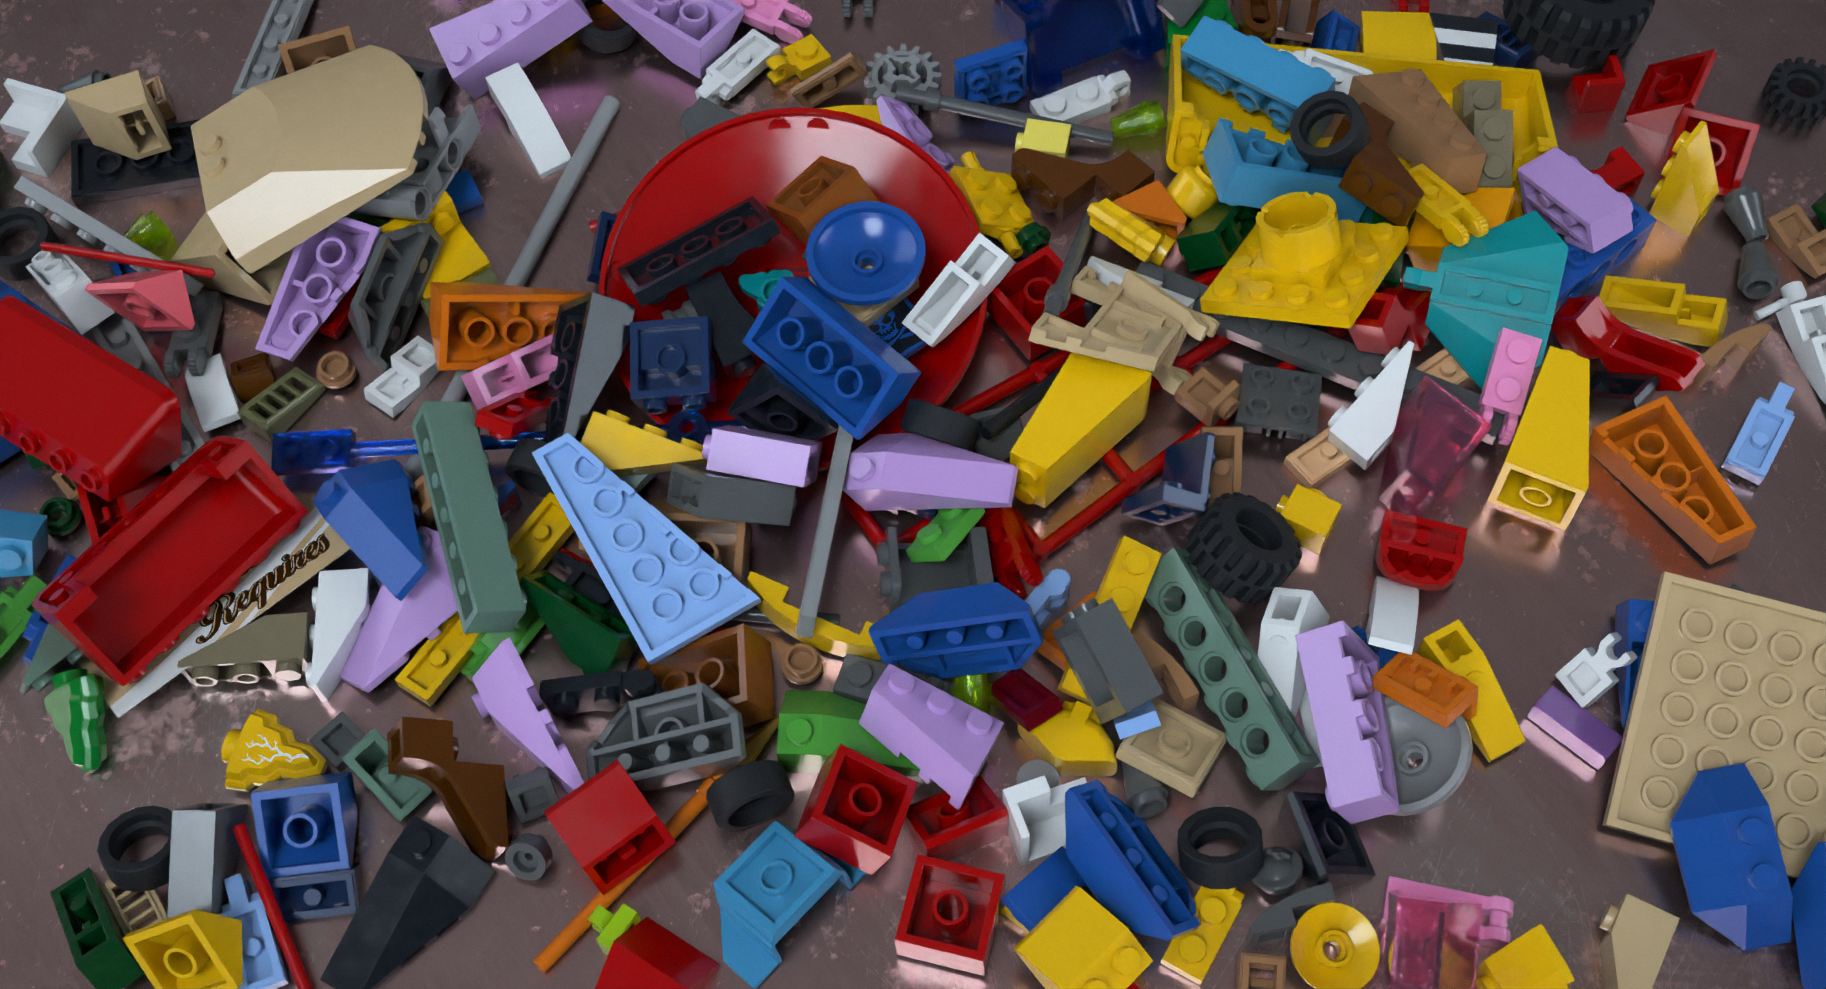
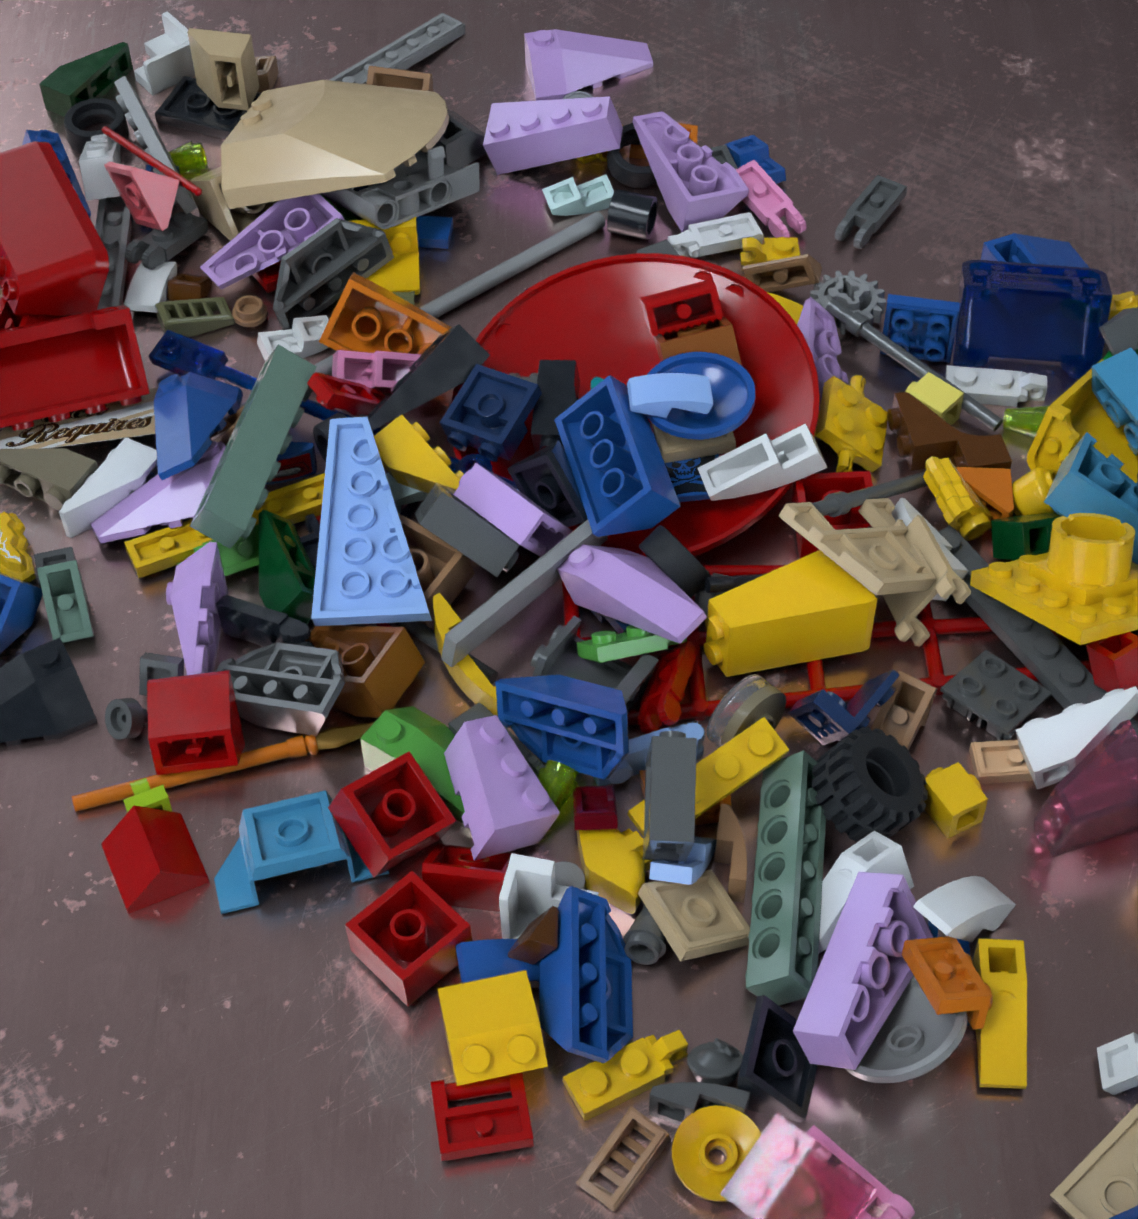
camera: 30 degrees right, 10 degrees down
reddish brown arch [387,716,512,863] -> none
white slope [485,62,571,179] -> none
black plate [617,196,781,307] -> none
black tyre [706,760,795,832] -> none
medium nougat plate [781,643,823,685] -> none
dark green plate [1016,222,1051,258] -> none
medium nougat bracket [1175,367,1241,426] -> none
black tyre [1177,807,1264,889] -> none
red slope [1375,509,1468,591] -> none
medium lavender slope [1527,685,1623,771] -> none
none -> reddish brown slope [508,906,559,965]
none -> light aqua slope [542,174,614,216]
none -> black piece [607,189,658,240]
none -> light blue slope [627,373,713,418]
none -> red brick [640,279,723,337]
none -> piece [707,674,786,747]

